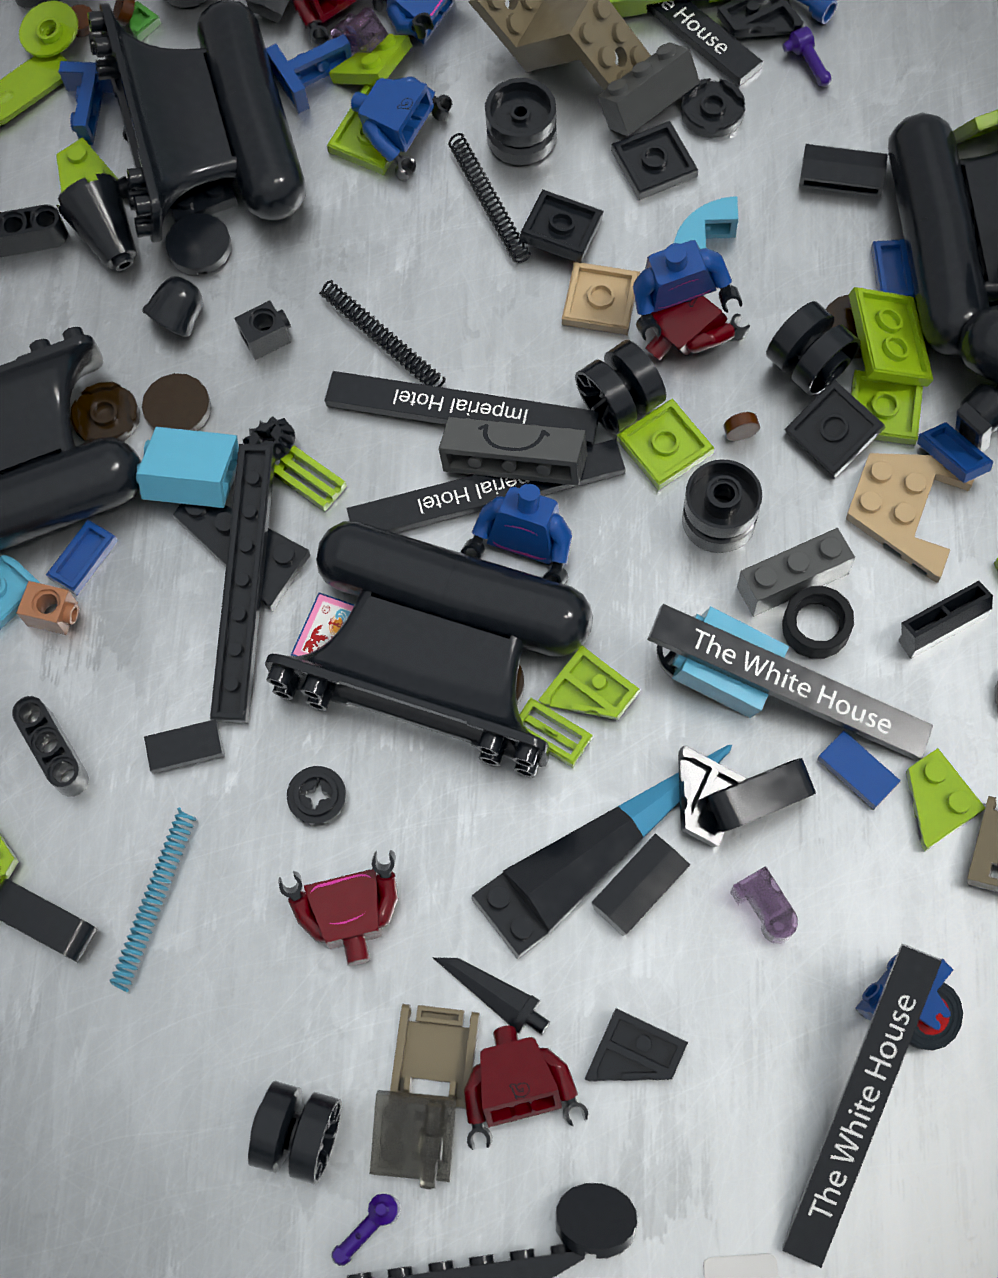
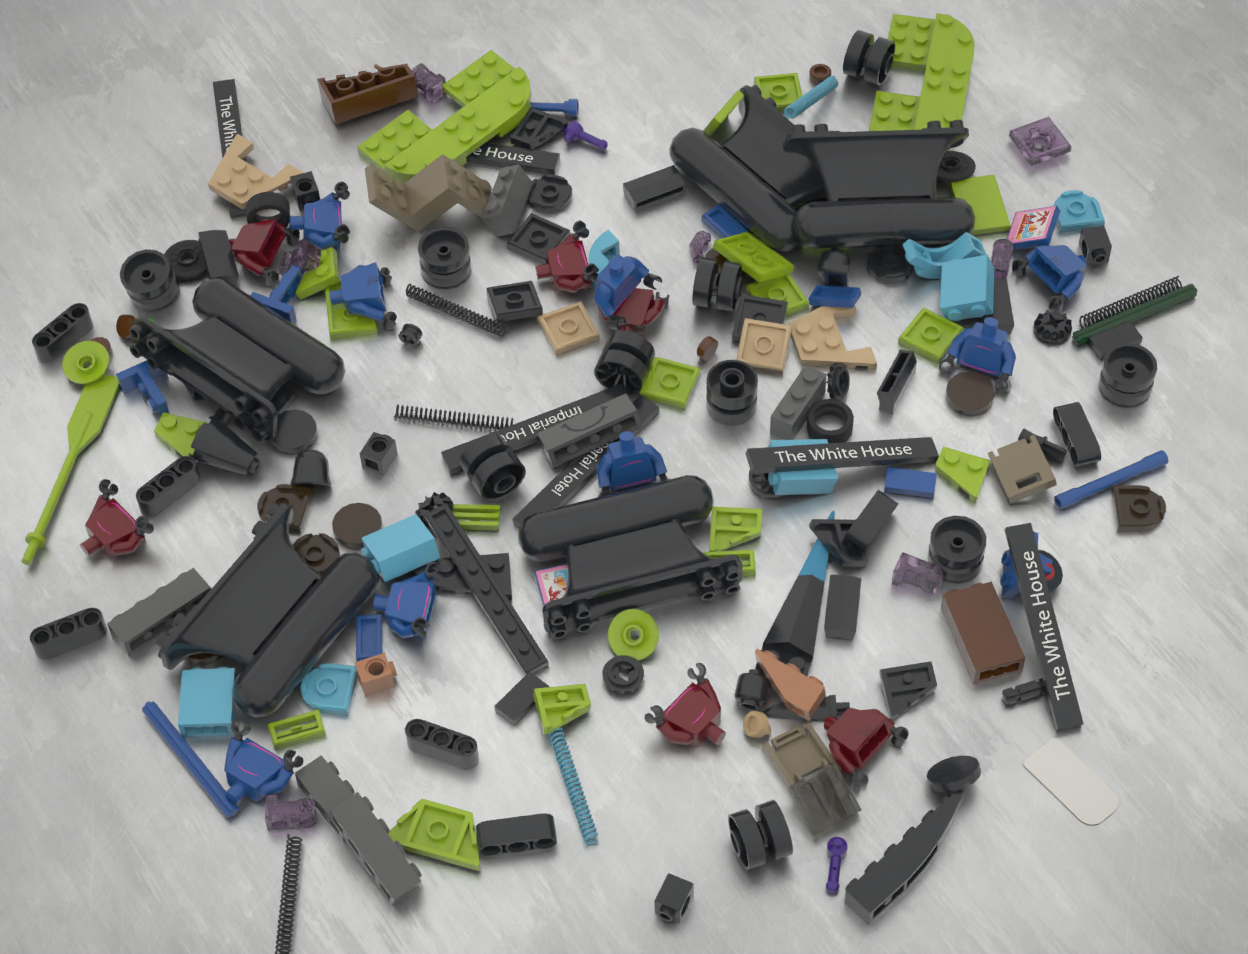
camera: 40 degrees left, 15 degrees down
none -> dark brown tile [257,484,314,533]
none -> blue torso [373,562,443,639]
none -> black bush [398,324,423,346]
none -> black wheel [459,434,526,501]
none -> lime wing [533,684,591,734]
none -> dark red torso [535,220,599,293]
none -> lime dish [608,609,659,661]
none -> black brick [654,873,694,923]
none -> clear purple arm [689,231,711,263]
none -> black head [734,669,771,710]
none -> tan tile [736,318,792,373]
none -> tan tile [743,711,771,738]
none -> nougat slope [755,649,826,721]
none -> black gear [826,362,850,401]
none -> black wheel [928,515,987,582]
none -> reddish brown brick [941,582,1025,684]
none -> black axle [1002,678,1046,705]

